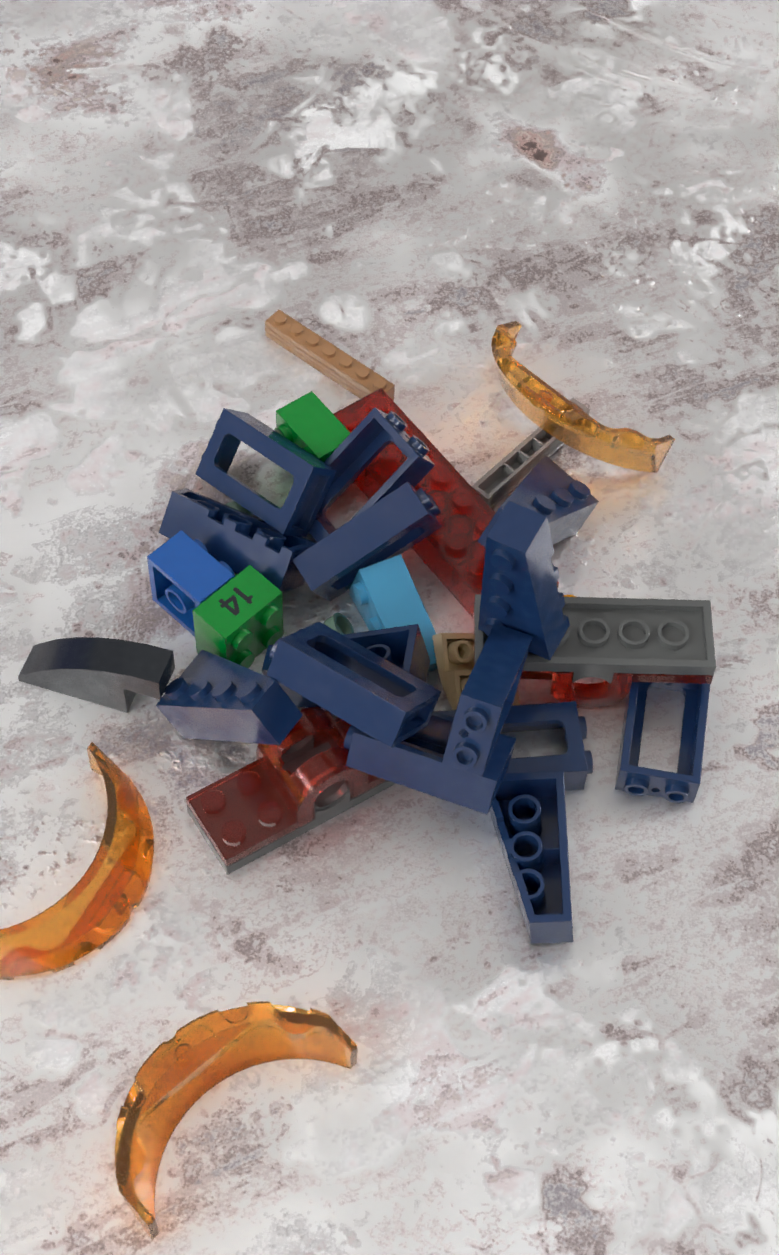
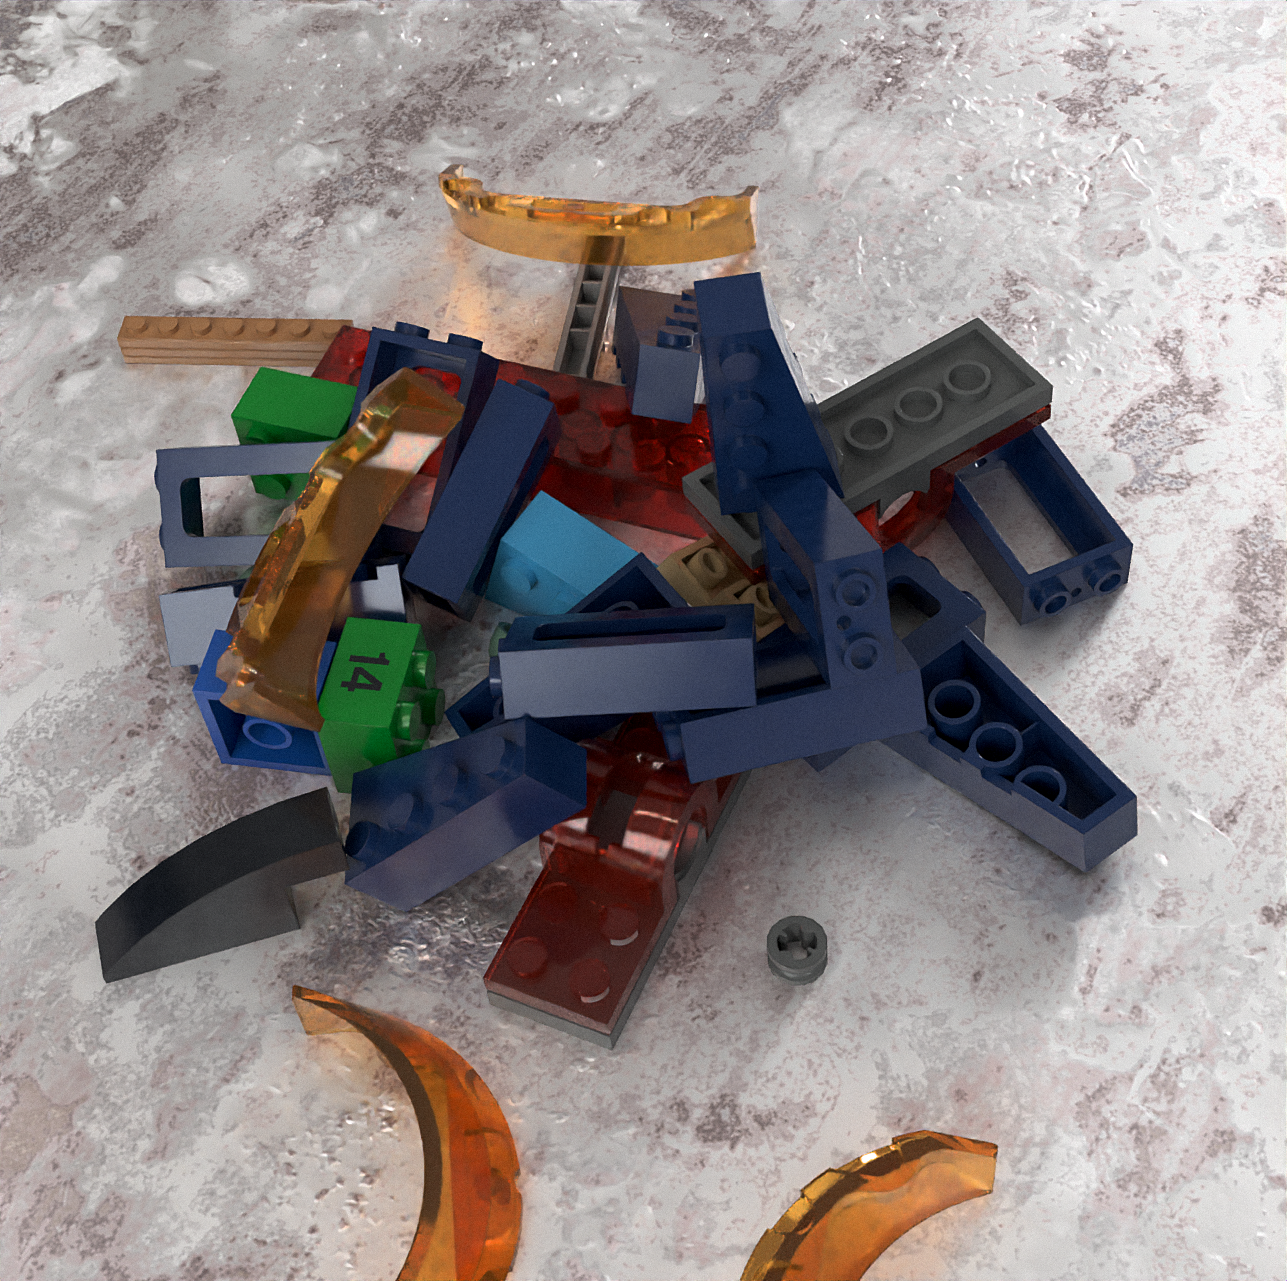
camera: 25 degrees left, 5 degrees down
none -> clear orange windscreen [216,367,465,732]
none -> dark grey bush [767,916,828,985]

